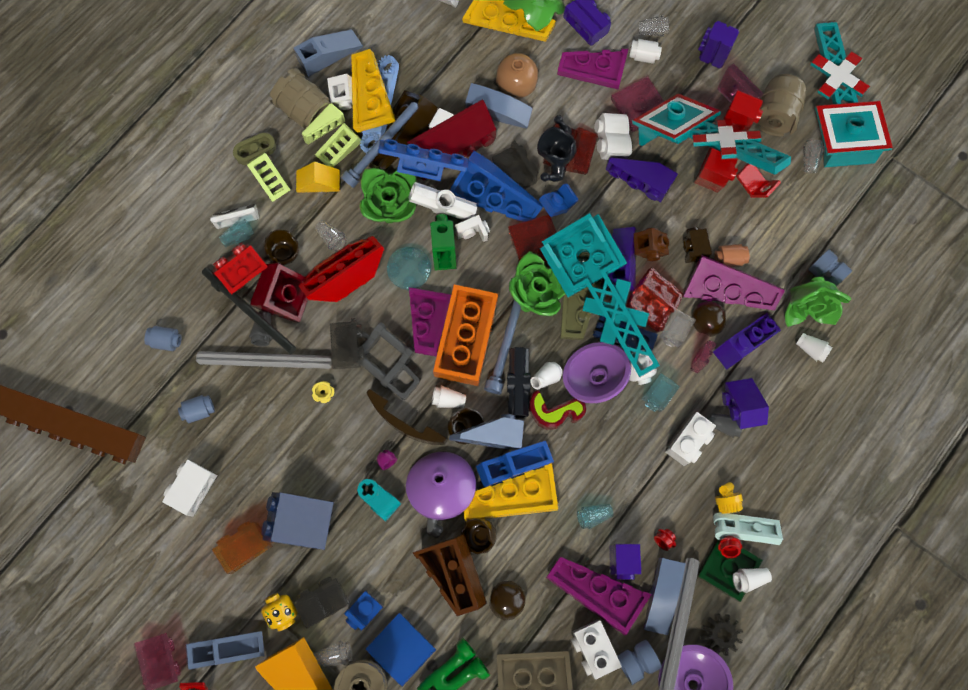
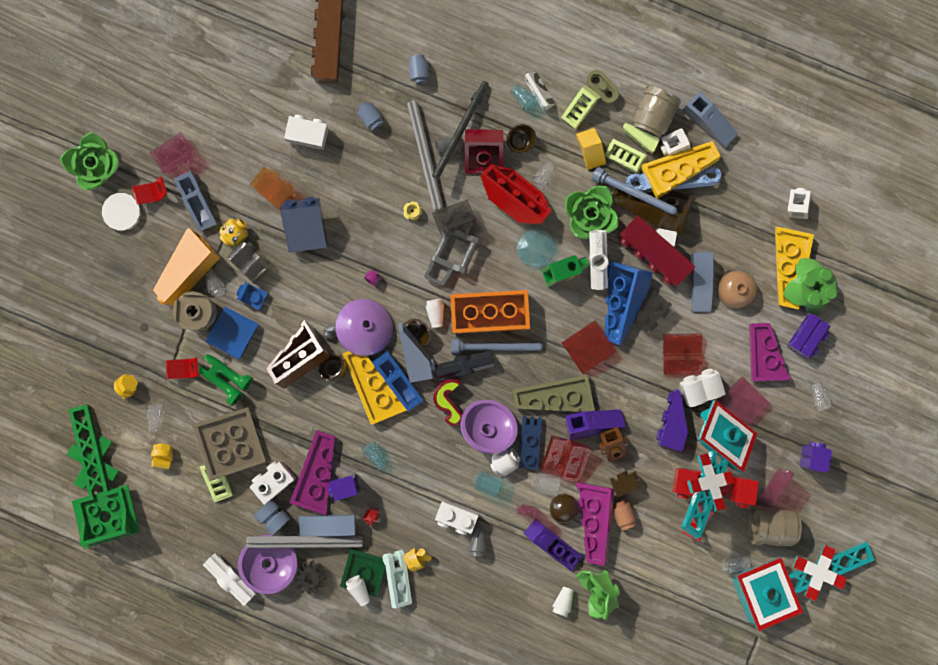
camera: 80 degrees right, 10 degrees up
red bracket [212,243,268,295] -> none
teal piece [357,479,401,522] -> none
dark brown slope [366,389,447,445] -> none
blue bracket [378,139,468,181] -> none
magenta wing [409,287,451,357] -> none
white bracket [455,215,490,242] -> none
dark brown hair [489,581,526,620] -> none
bright green brick [509,251,565,316] -> none
white cone [530,362,562,389] -> none
black piece [537,115,577,182] -> none
blue bracket [539,183,578,217] -> none
teal piece [540,213,660,377] -> none
white brick [629,39,662,64] -> none
red plate [718,536,742,558] -> none
dark purple brick [722,378,769,429] -> none
sand blue wheel [808,249,852,286] -> none

